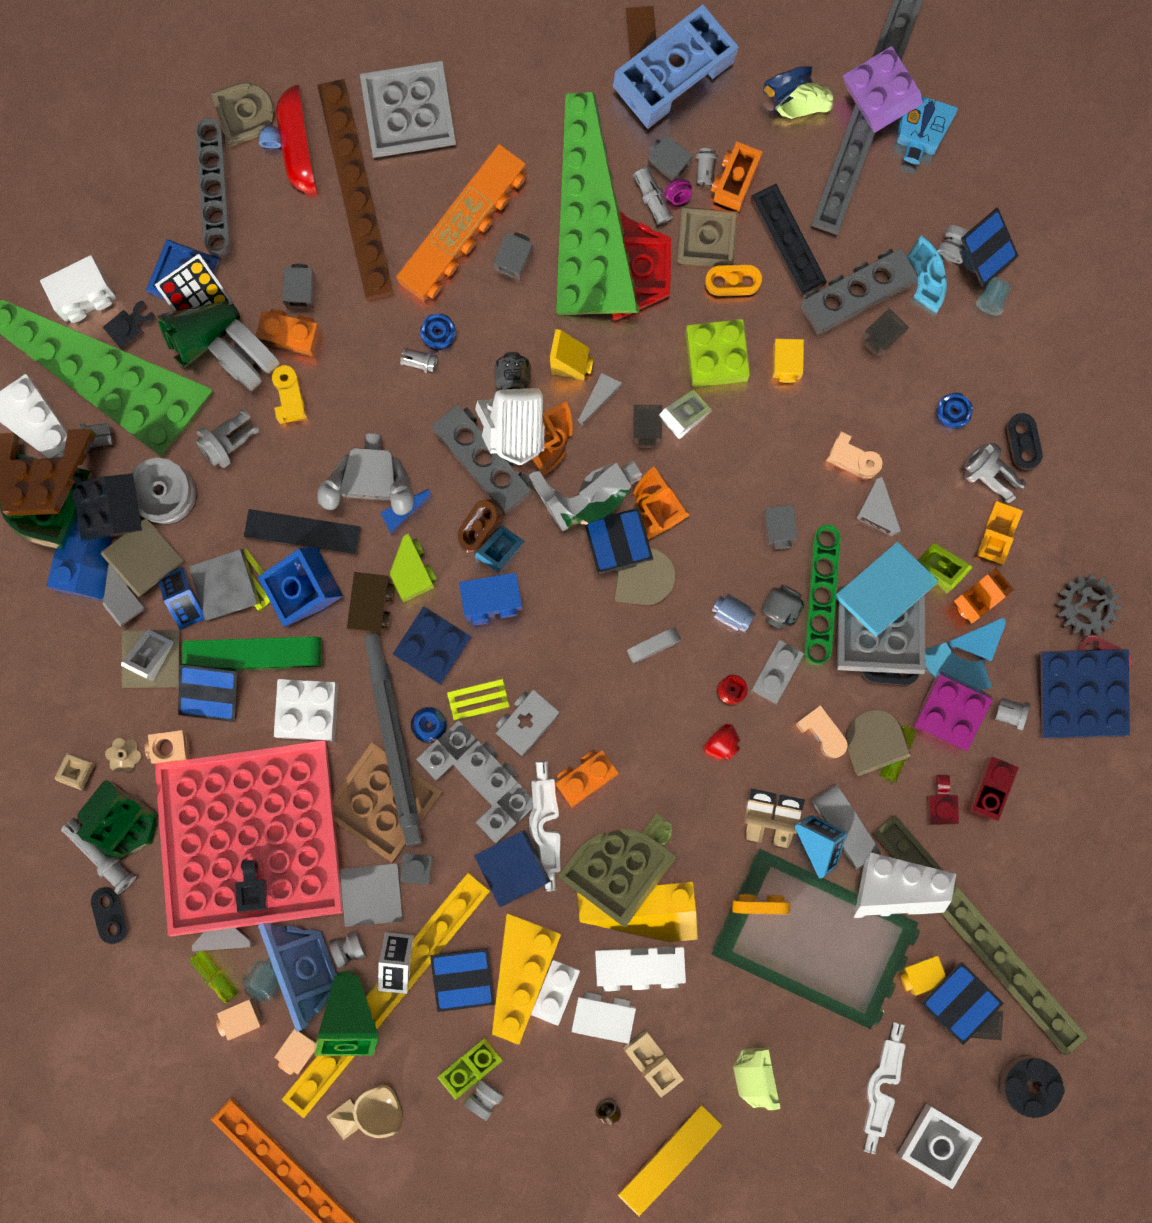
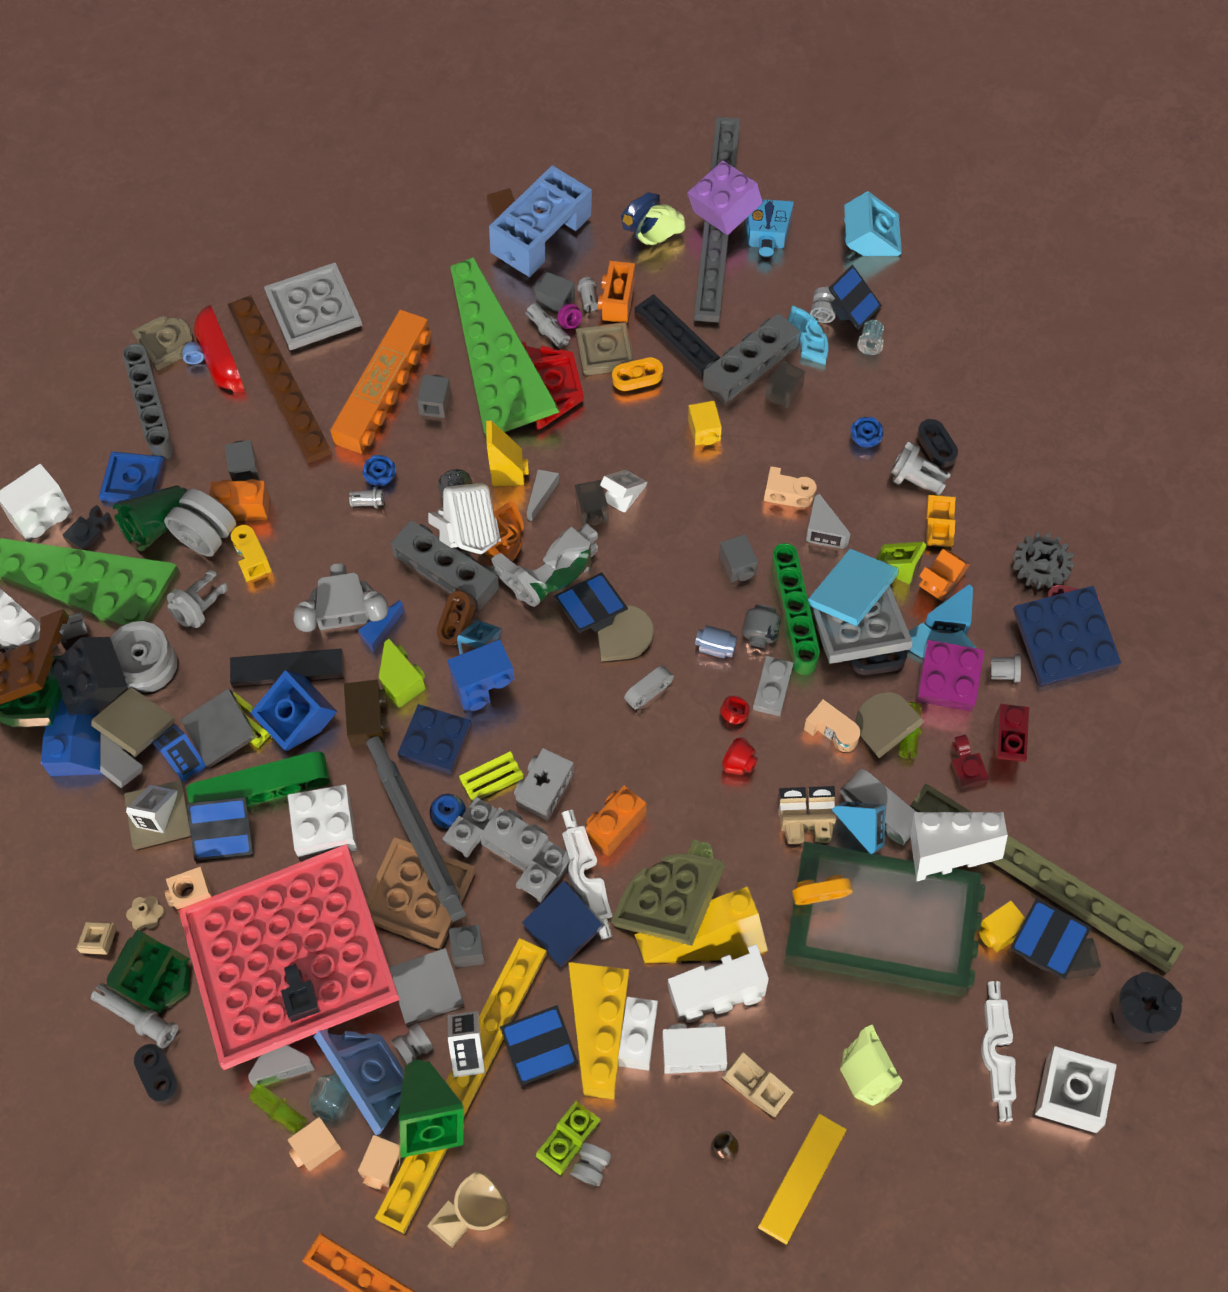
camera: 15 degrees left, 20 degrees down
sticker [155,254,233,311] -> none
orange brick [633,466,690,540] -> none
lime brick [685,319,750,388] -> none
none -> medium azure slope [844,191,902,256]

